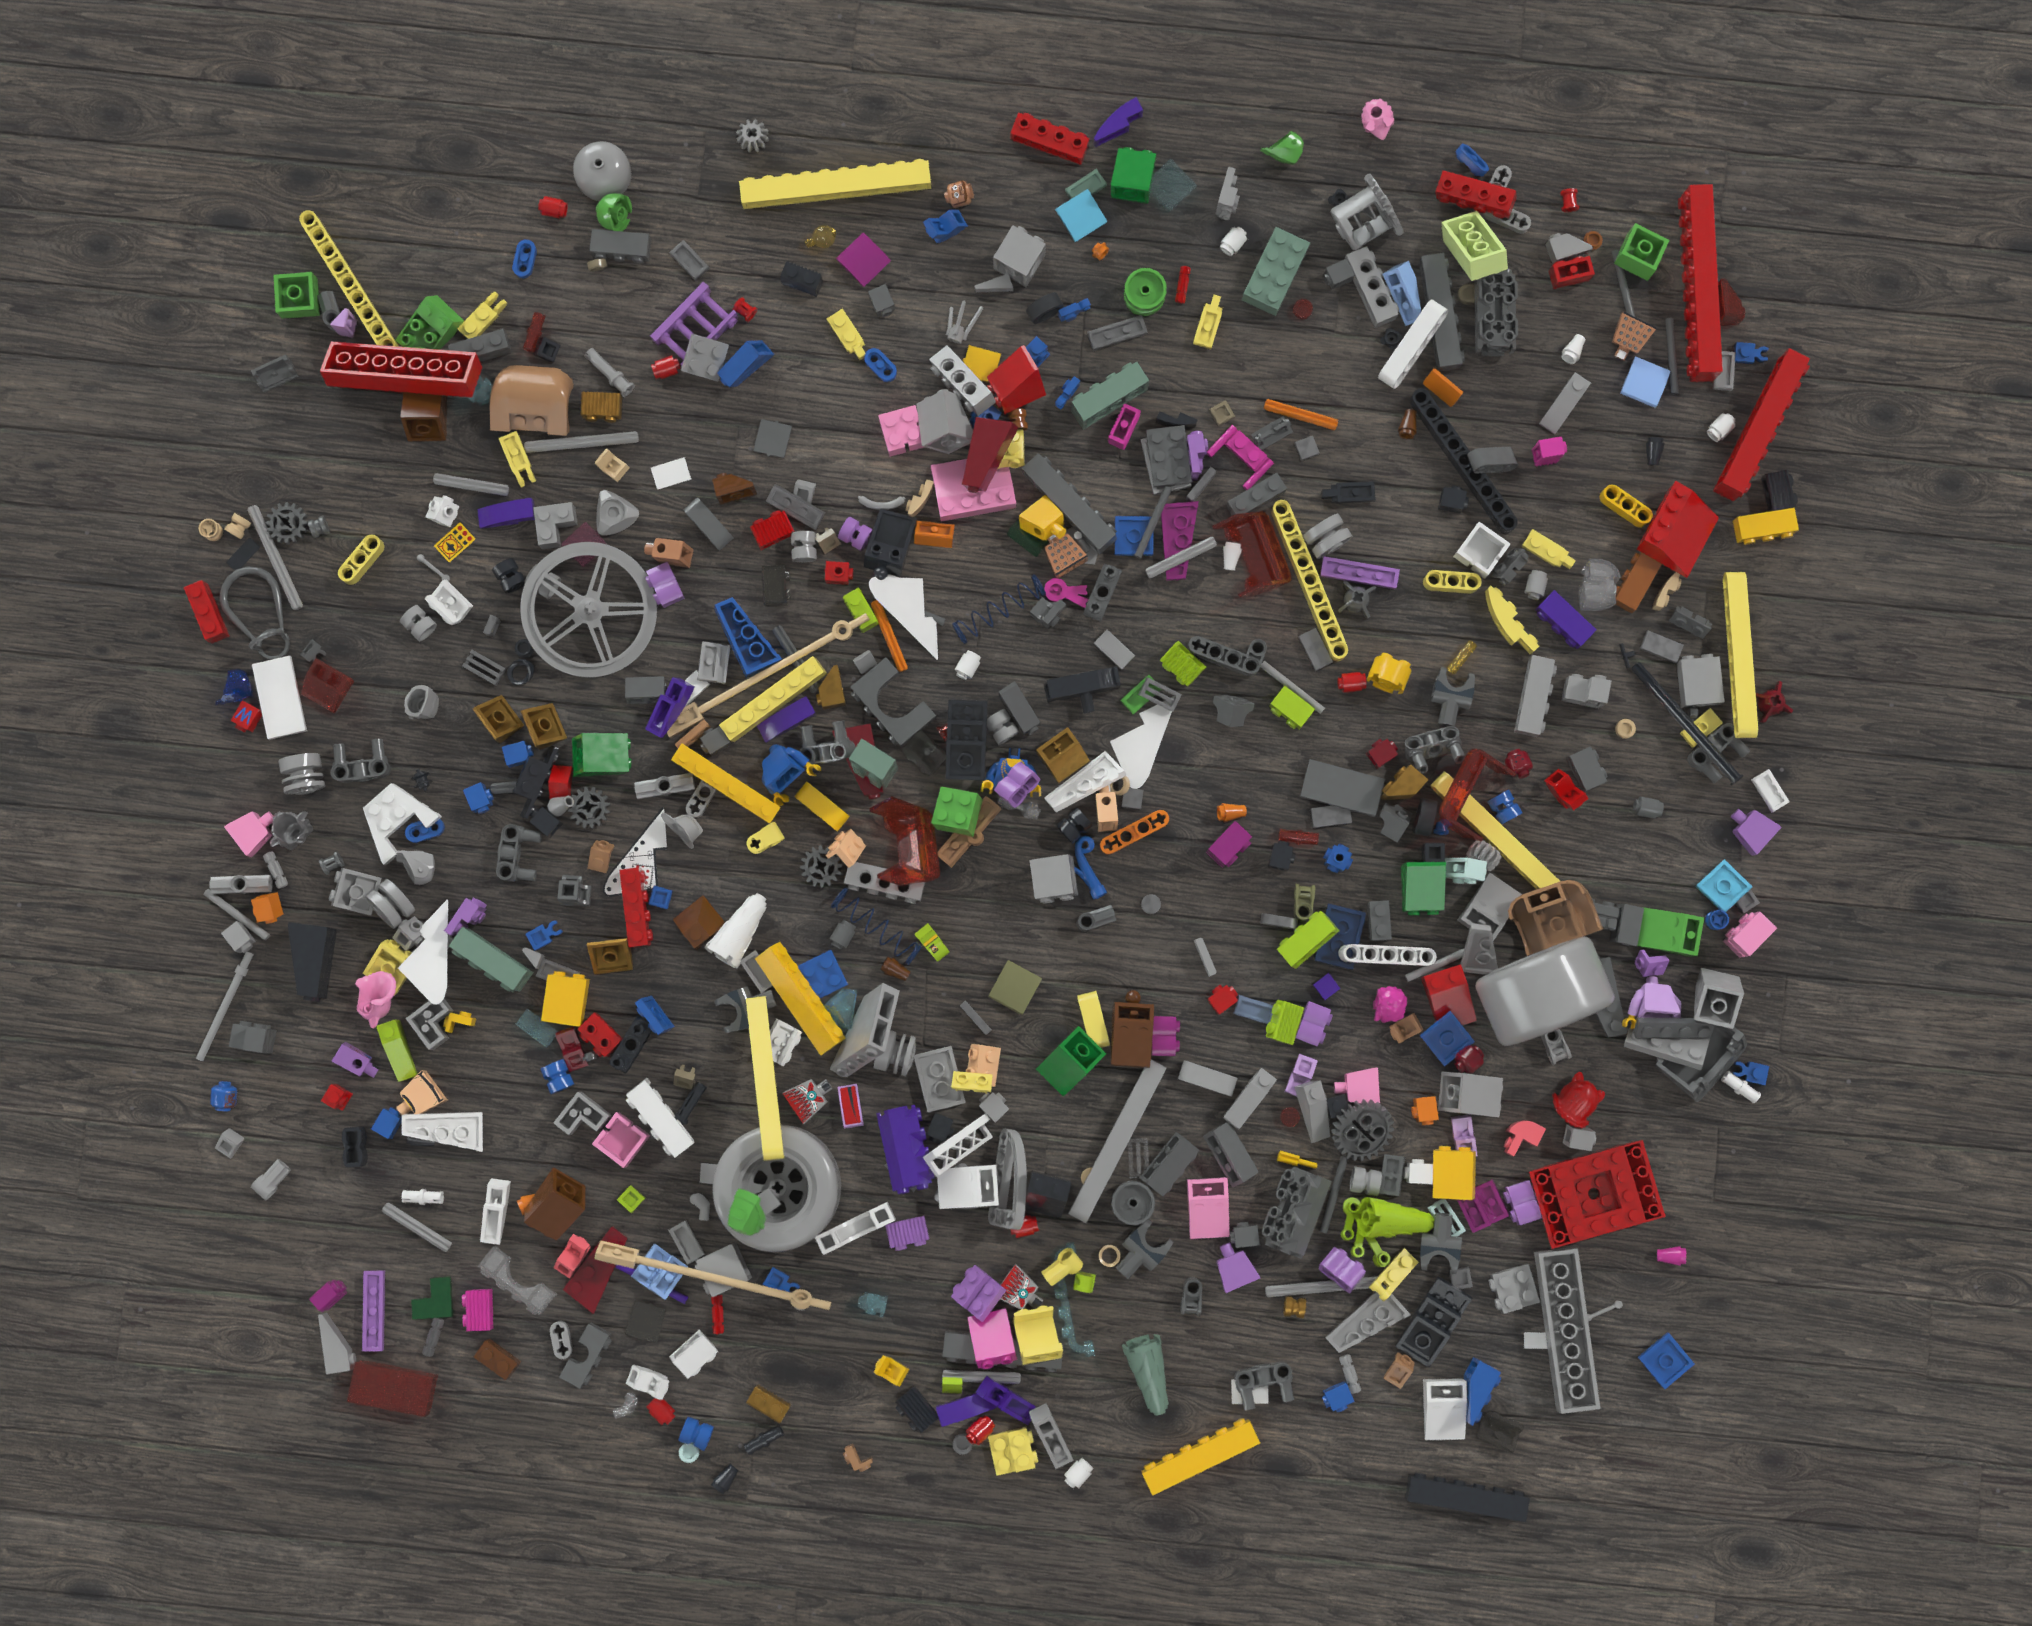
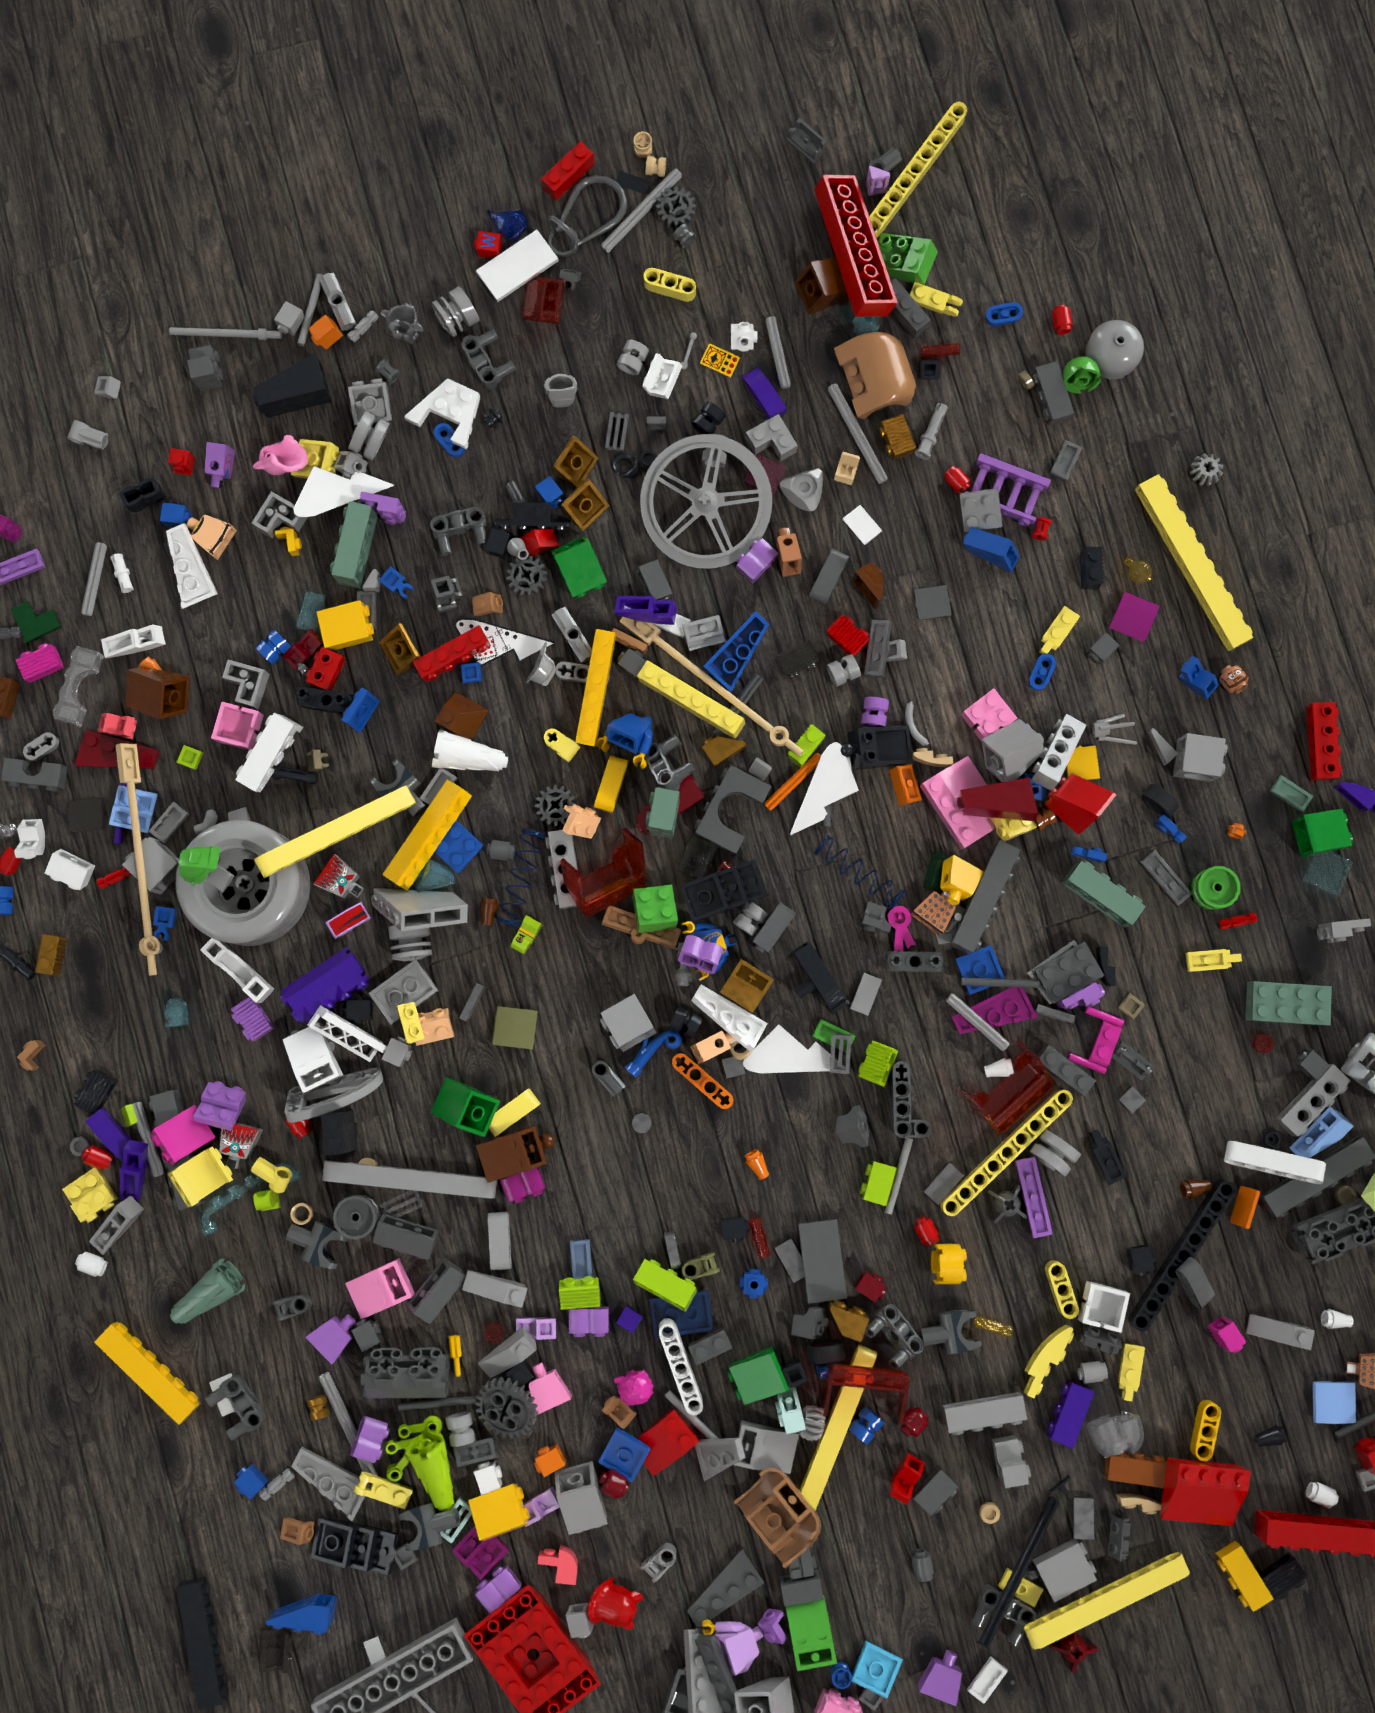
camera: 70 degrees right, 0 degrees up
blue head [210,1081,238,1111] -> none
bright pink torso [224,811,274,857] -> none
bright green brick [274,272,320,319] -> none
lime slope [376,1020,417,1082] -> none
light grey helmet [395,850,435,885] -> none
blue brick [463,782,494,814] -> none
light yellow hinge [499,431,536,487] -> none
dark purple slope [757,696,816,743] -> none
white bracket [770,1018,802,1066] -> none
dark tan tile [815,528,841,554] -> none
red brick [825,561,853,585] -> none
yellow bracket [874,1355,909,1387] -> none
white brick [955,650,981,680] -> none
blue brick [1026,336,1050,368] -> none
medium azure tile [1055,189,1107,242] -> none
dark pink brick [1108,404,1141,450] -> none
light grey tile [1194,938,1216,977] -> none
magenta piece [1206,821,1252,868] -> none
red brick [1207,984,1238,1015] -> none
white brick [1220,227,1247,256] -> none
orange axle [1264,399,1338,430] -> none
white slope [1423,1379,1467,1440] -> none
light grey wheel [1475,937,1615,1046] -> none
light grey plate [1488,1264,1540,1314] -> none

